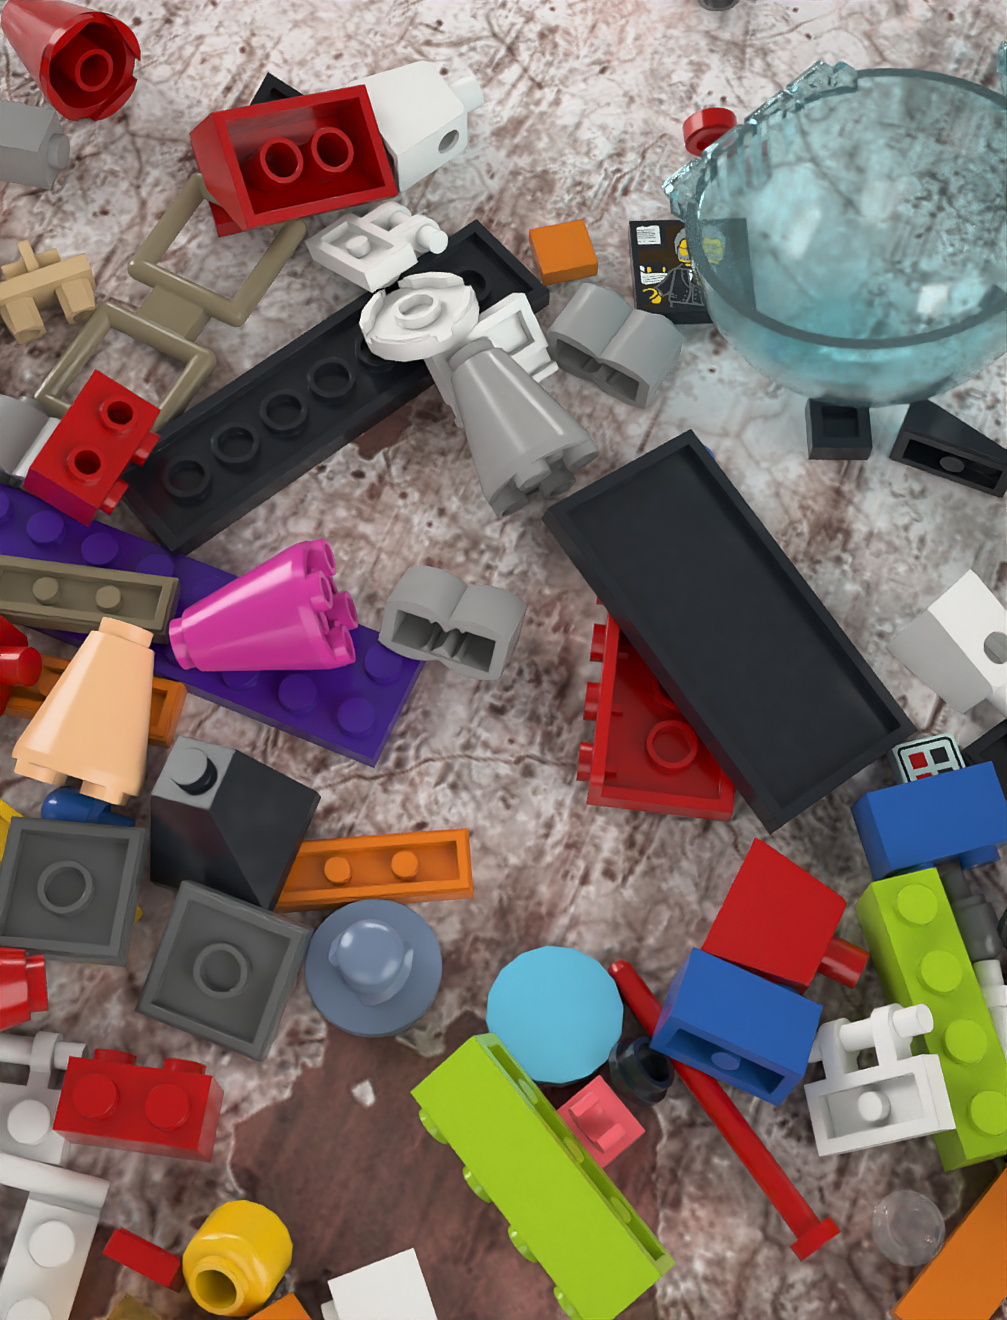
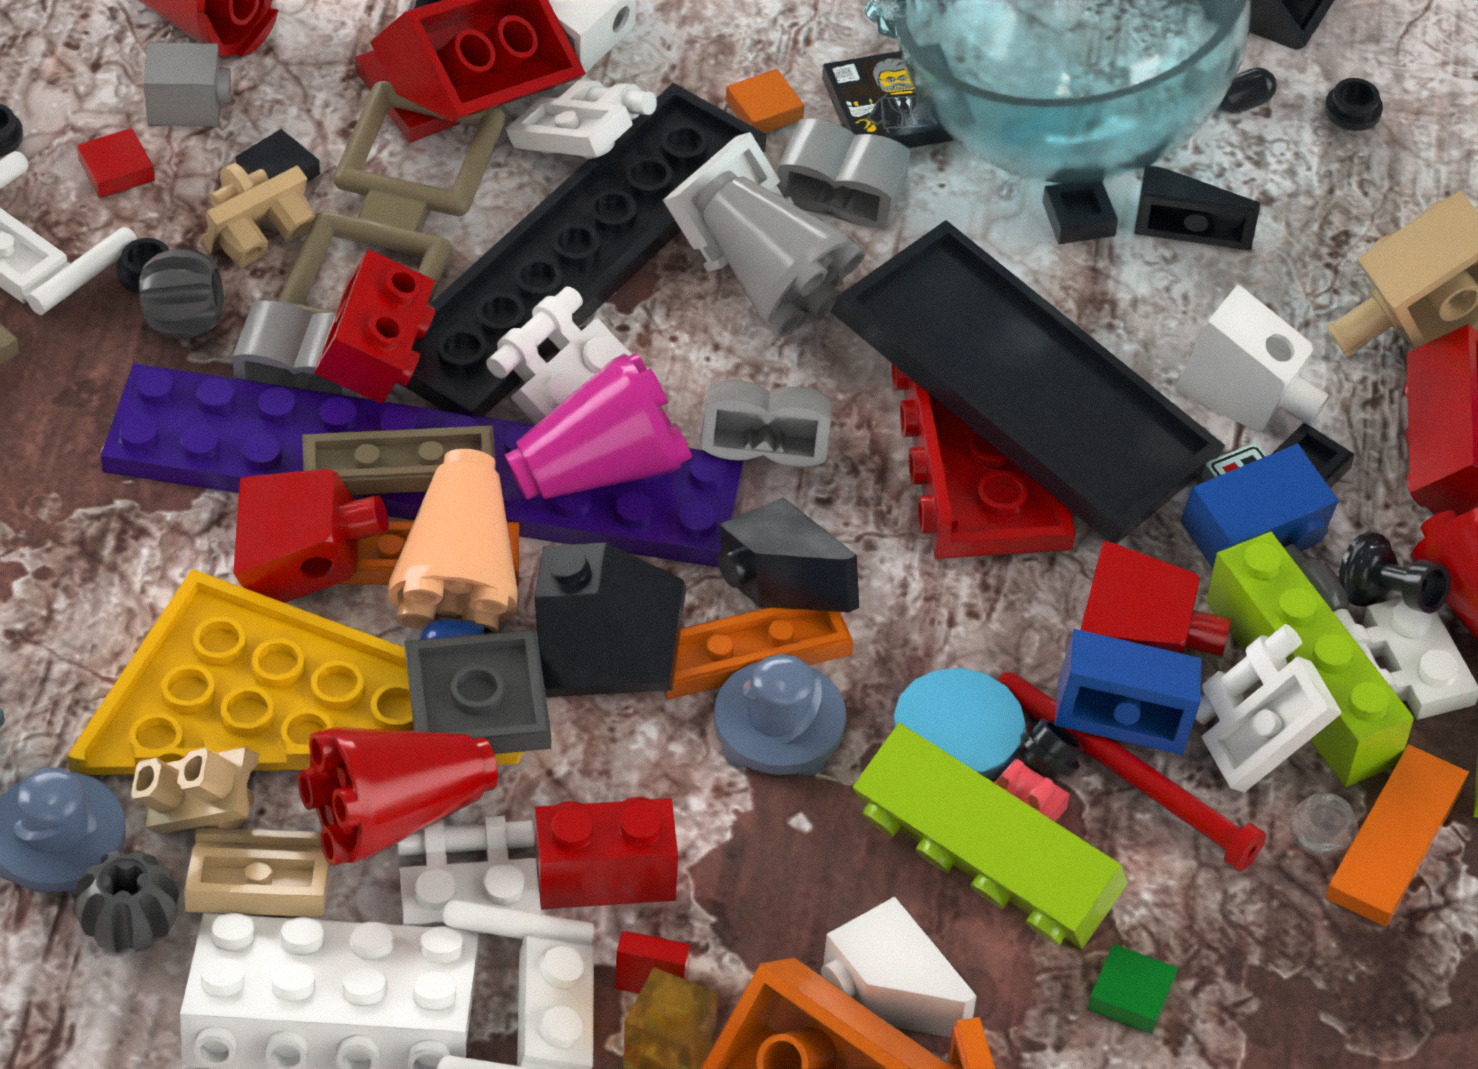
camera: 15 degrees left, 15 degrees down
dark grey tile [135,879,314,1062] -> none
yellow head [182,1200,293,1317] -> none
white tile [359,272,479,362] -> none
none -> black tile [236,129,320,182]
none -> white plate [487,287,632,424]
none -> black slope [718,497,859,613]

